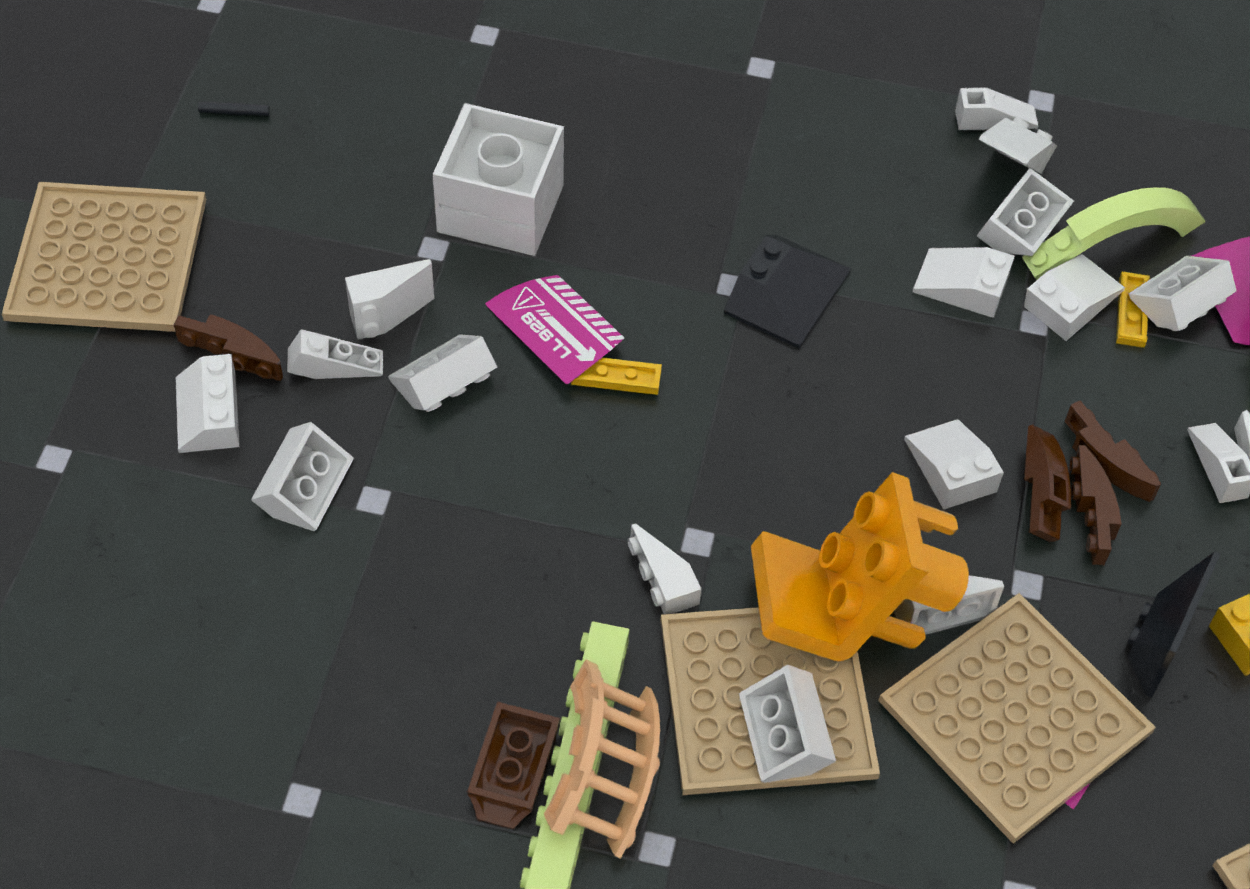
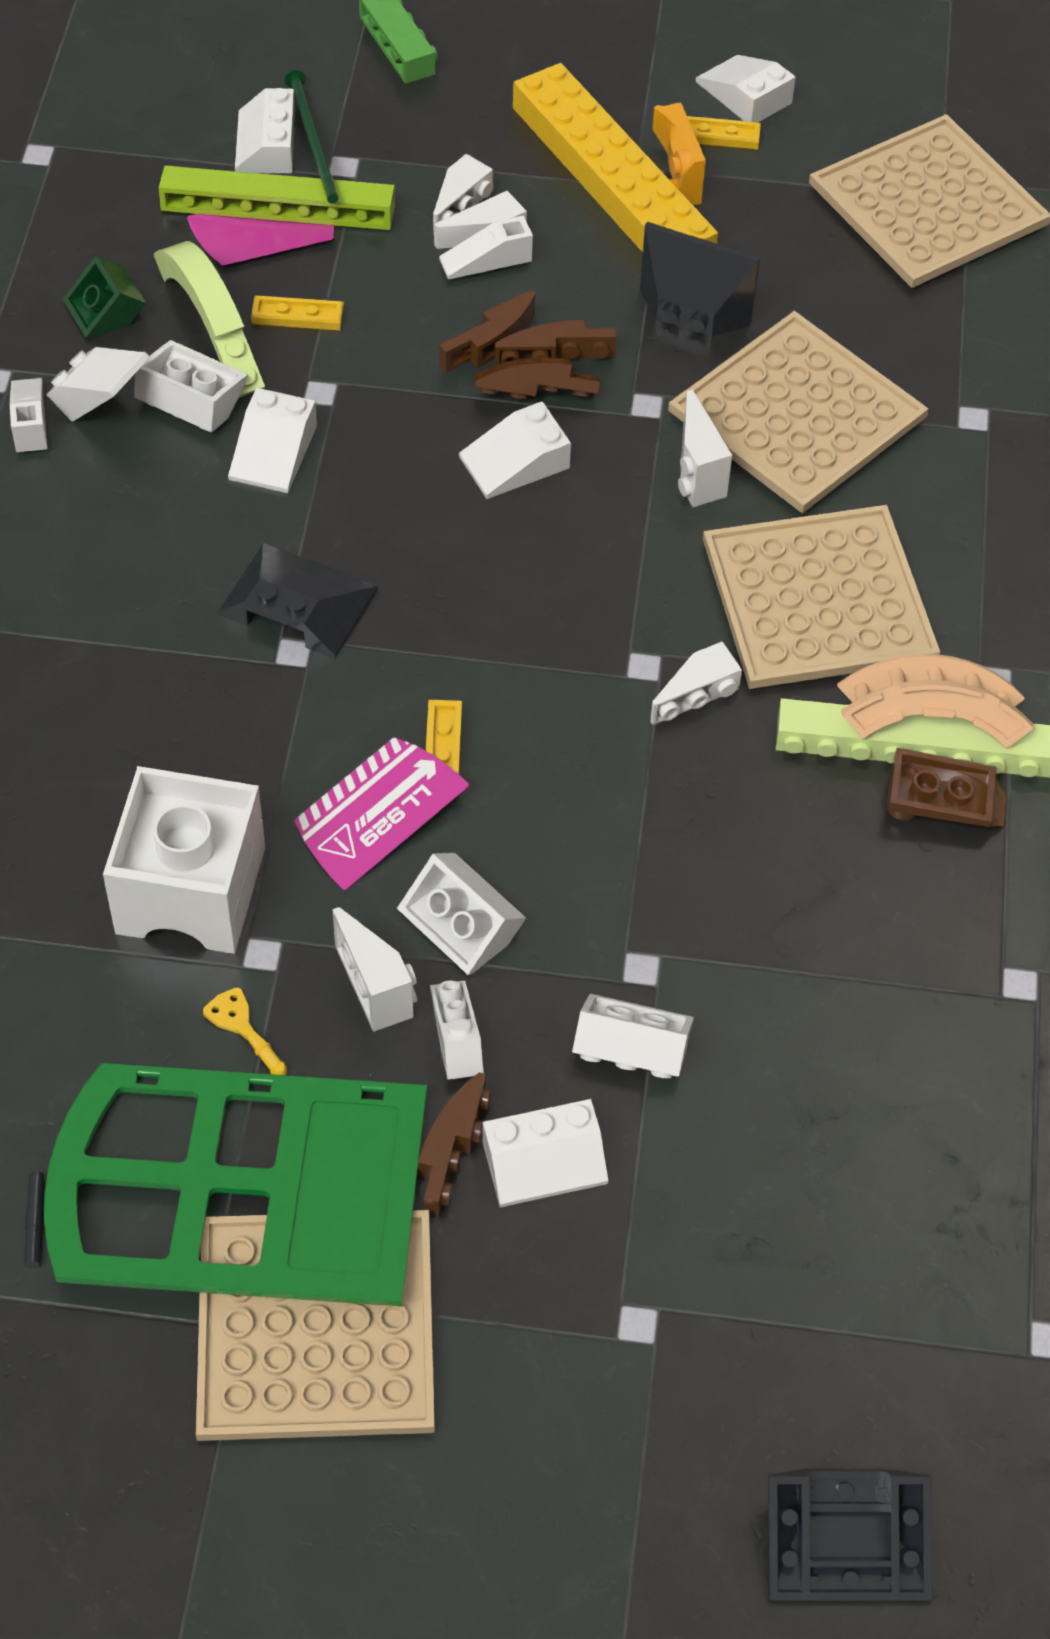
camera: 95 degrees left, 0 degrees up
white slope [739,665,836,783] -> none
light orange piece [751,472,969,661] -> none
white slope [1024,254,1125,341] -> none
white slope [1129,256,1237,331] -> none
none -> green door [44,1063,427,1307]
none -> dark green slope [63,255,146,339]
none -> yellow piece [203,988,287,1075]

